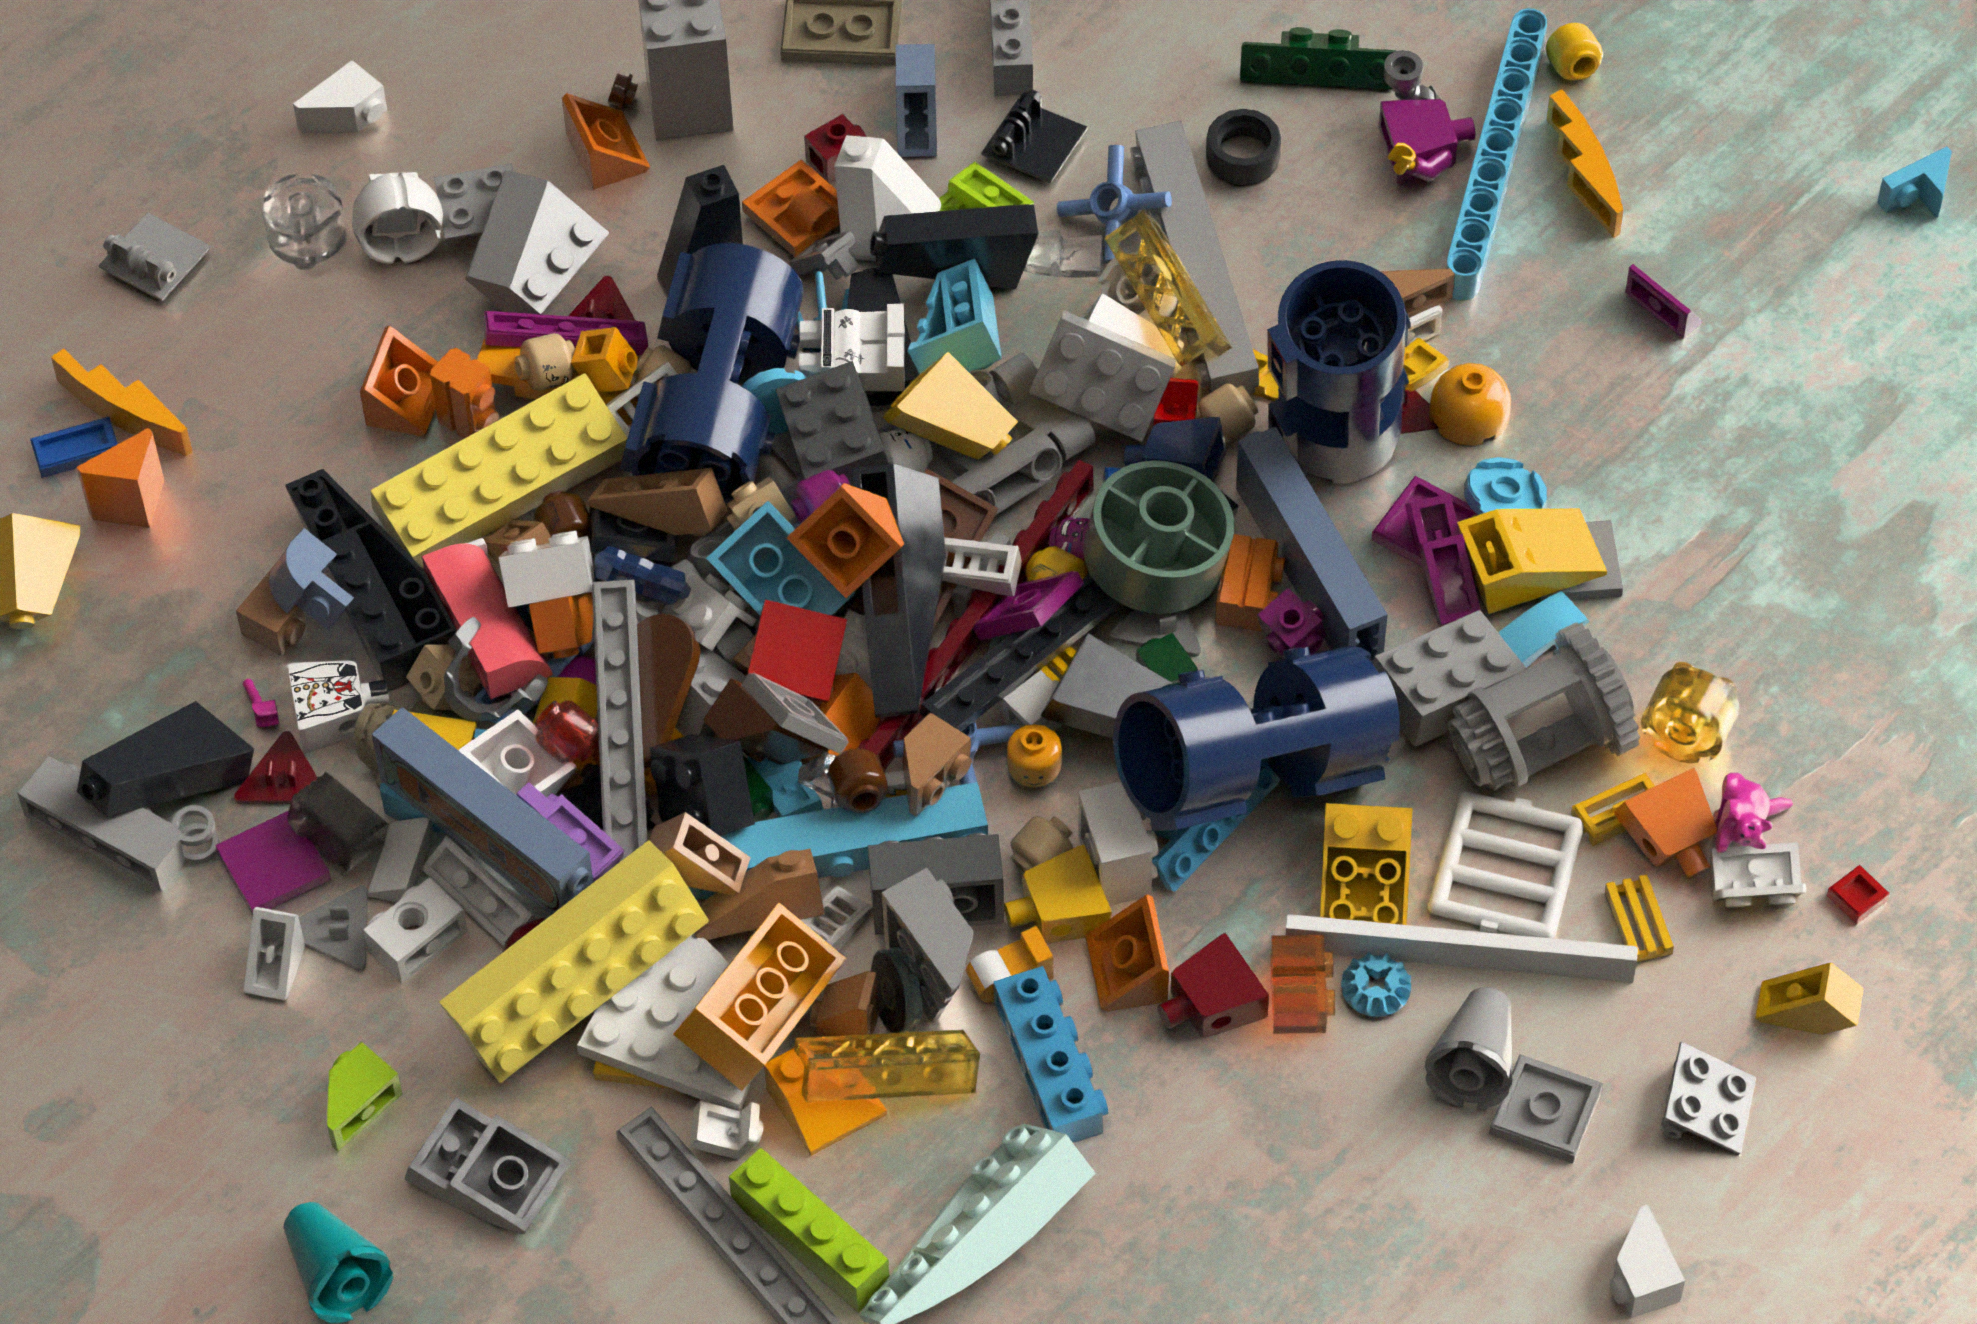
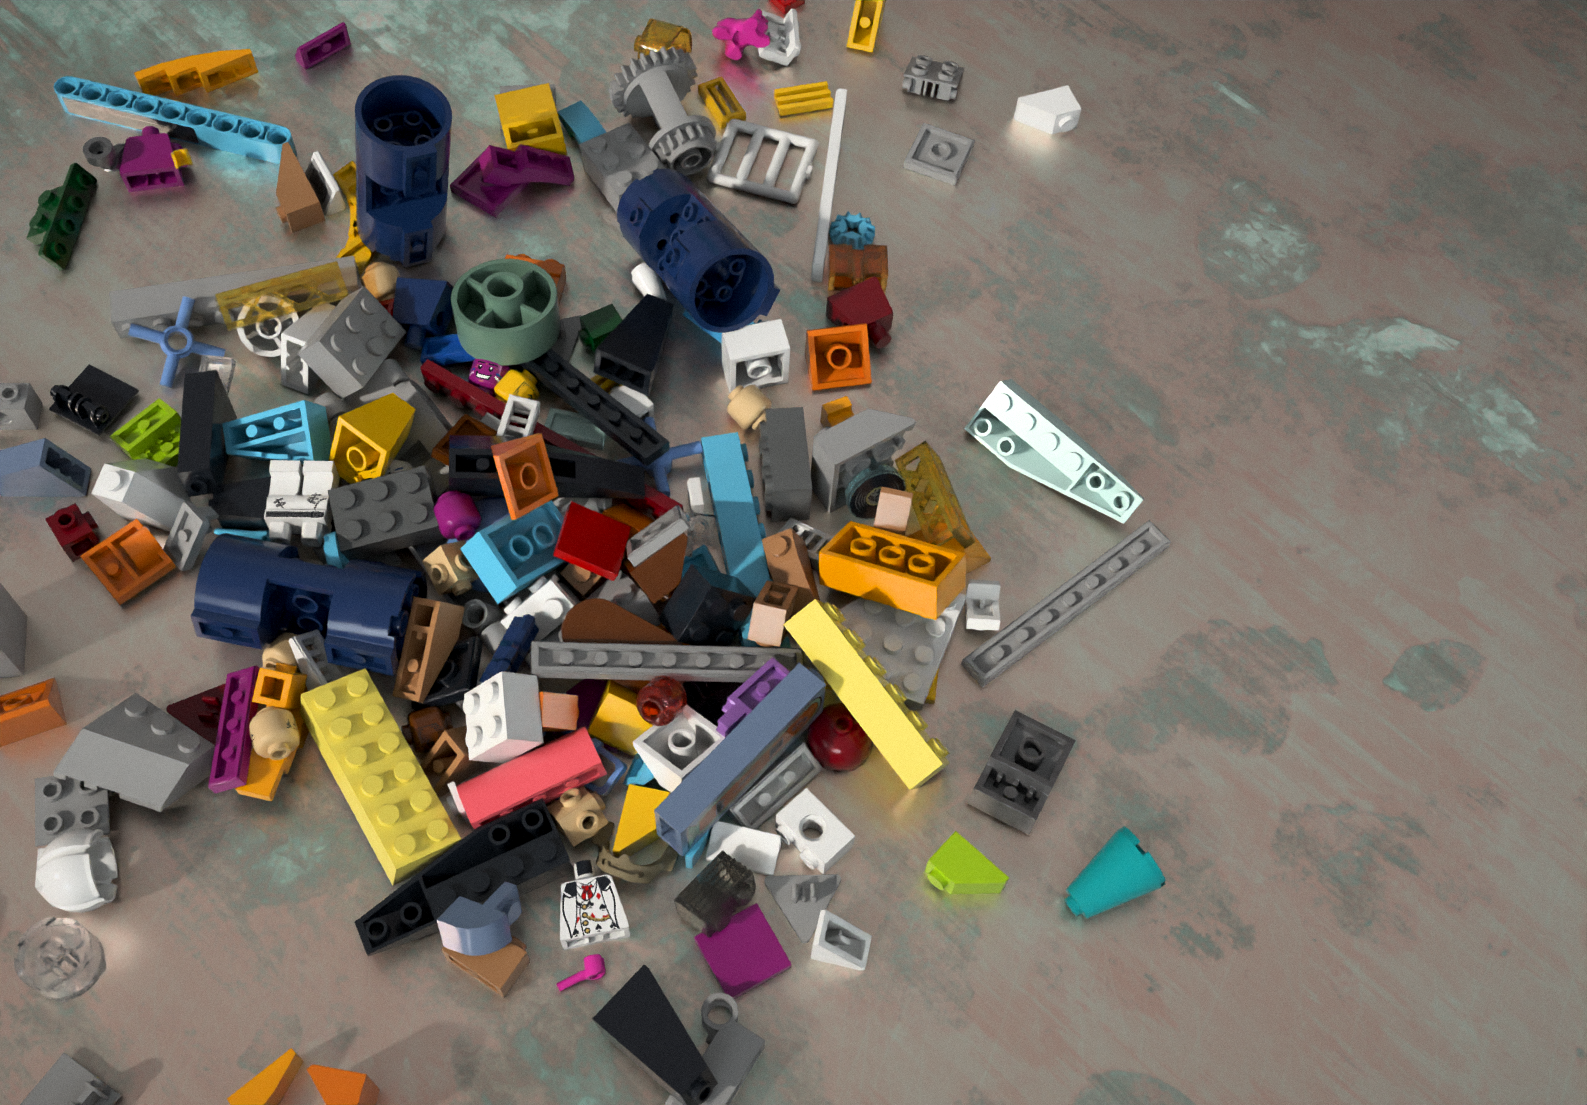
camera: 95 degrees left, 5 degrees up
dark red piece [234,731,328,804] -> none
orange slope [360,325,438,436] -> none
orange brick [430,347,499,438] -> none
dark grey helmet [444,617,548,721] -> none
black slope [657,165,743,298] -> none
lime brick [729,1148,890,1313] -> none
reddish brown head [827,749,888,813] -> none
medium nougat slope [902,713,972,817] -> none
magenta tile [973,571,1084,640] -> none
dark azure brick [993,966,1108,1143] -> none
yellow torso [1004,844,1112,943] -> none
light orange head [1006,724,1062,788] -> none
black tyre [1206,109,1281,185] -> none
sand blue brick [1236,427,1388,664] -> none
magenta brick [1257,588,1326,657] -> none
yellow slope [1320,803,1413,925] -> none
light grey cone [1424,987,1512,1109] -> none
medium azure tile [1464,457,1547,515] -> none
yellow head [1546,23,1603,81] -> none
orange torso [1614,768,1717,879] -> none

